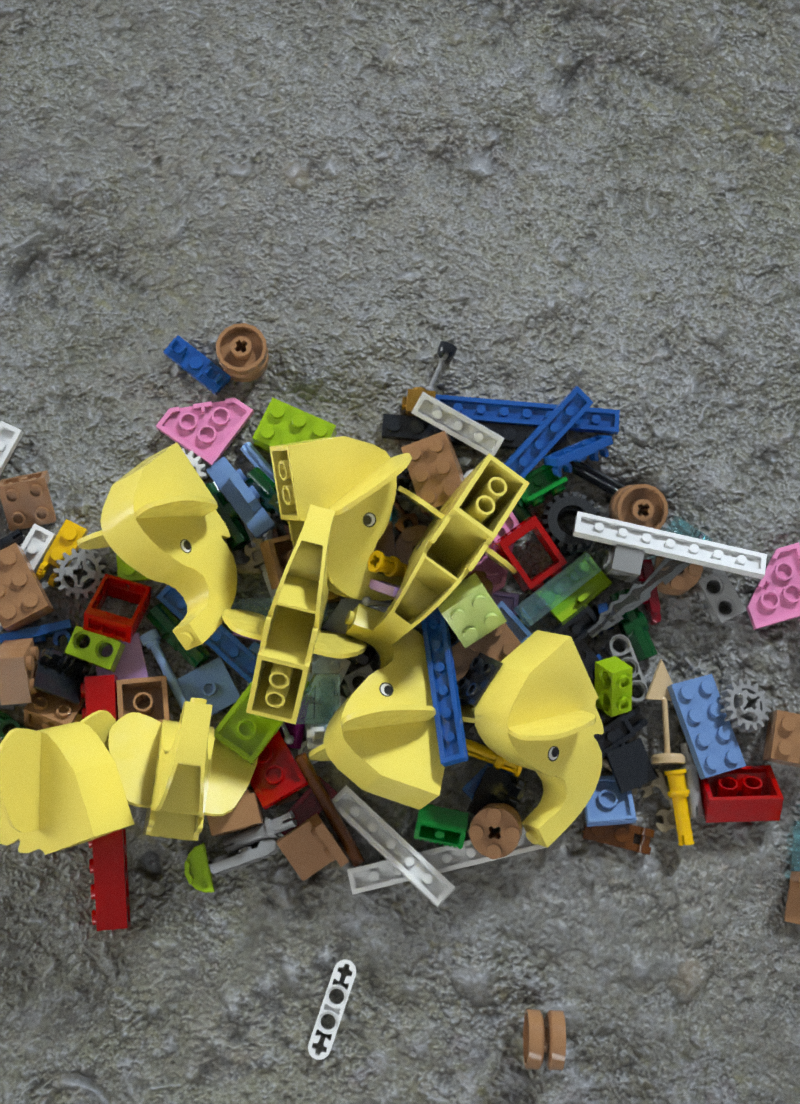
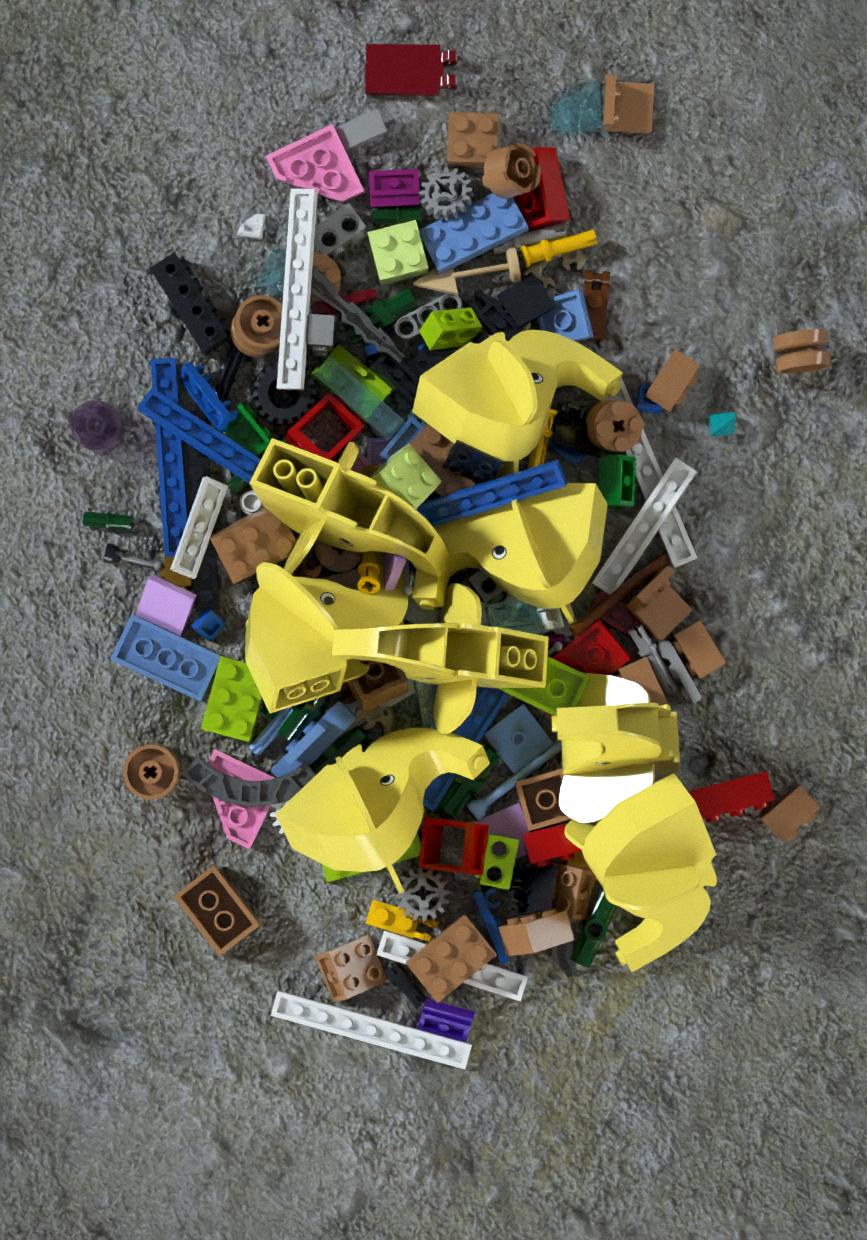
camera: 90 degrees left, 10 degrees up
blue plate [163,335,231,395] -> none
lime plate [184,843,215,893] -> none
white beam [308,959,356,1060] -> none
none -> clear purple brick [71,400,125,454]
none -> dark green axle [83,511,133,531]
none -> medium blue plate [110,614,223,702]
none -> lavender tile [135,574,197,636]
none -> black brick [150,252,230,356]
none -> medium nougat brick [173,864,262,957]
none -> dark grey tile [180,756,317,806]
none -> blue plate [191,607,227,643]
none -> white tile [237,214,266,240]
none -> yellowish green brick [367,220,428,286]
none -> magenta plate [369,169,420,209]
none -> dark green axle [372,207,421,224]
none -> medium nougat brick [482,143,541,199]
none -> blue plate [635,383,662,415]
none -> medium nougat brick [645,349,700,412]
none -> medium nougat brick [672,620,726,679]
none -> teal slope [707,412,735,437]
none -> medium nougat brick [760,785,820,841]

